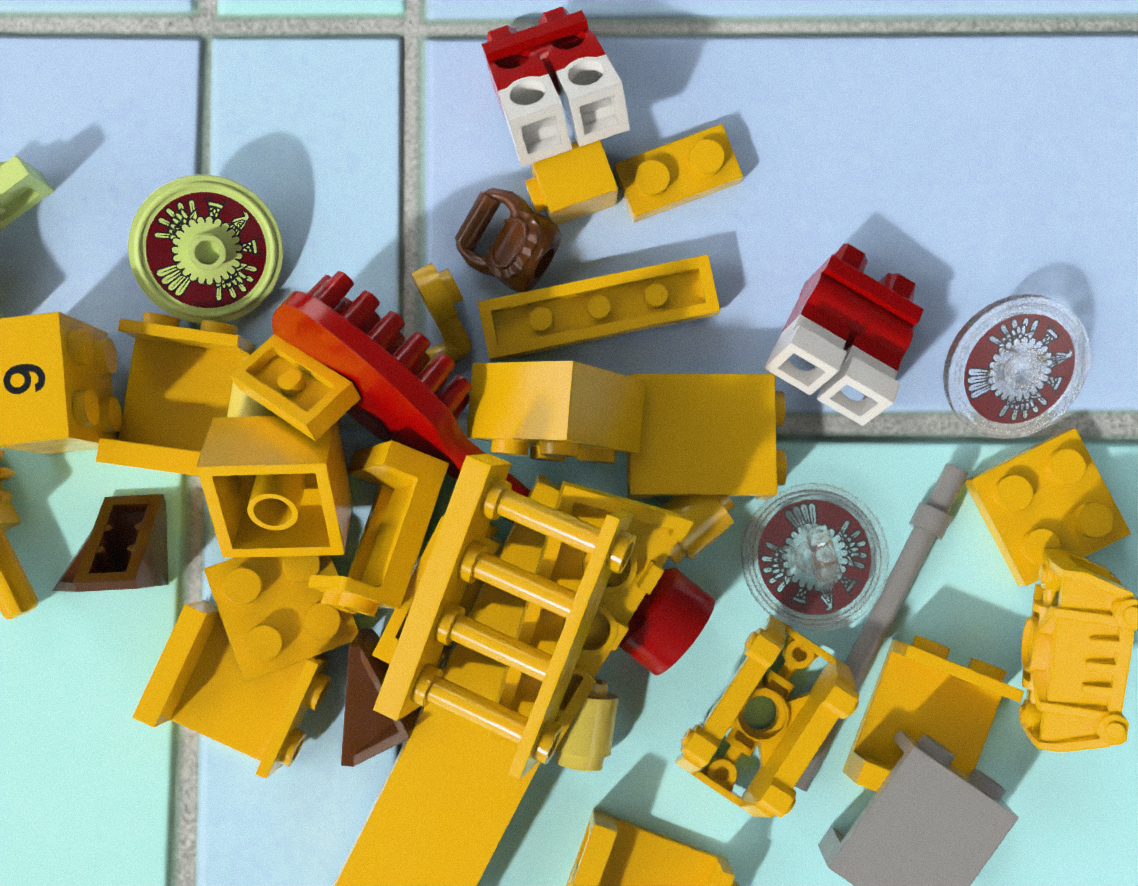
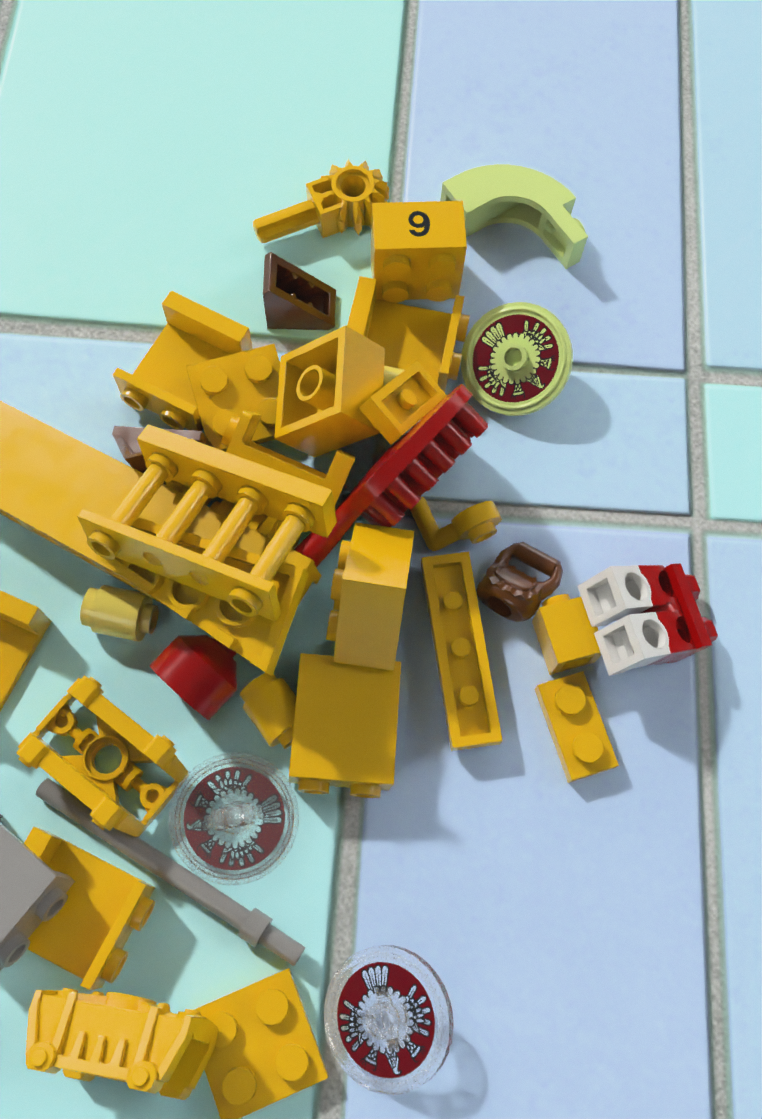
camera: 90 degrees right, 15 degrees down
hips [764,243,924,426] -> none

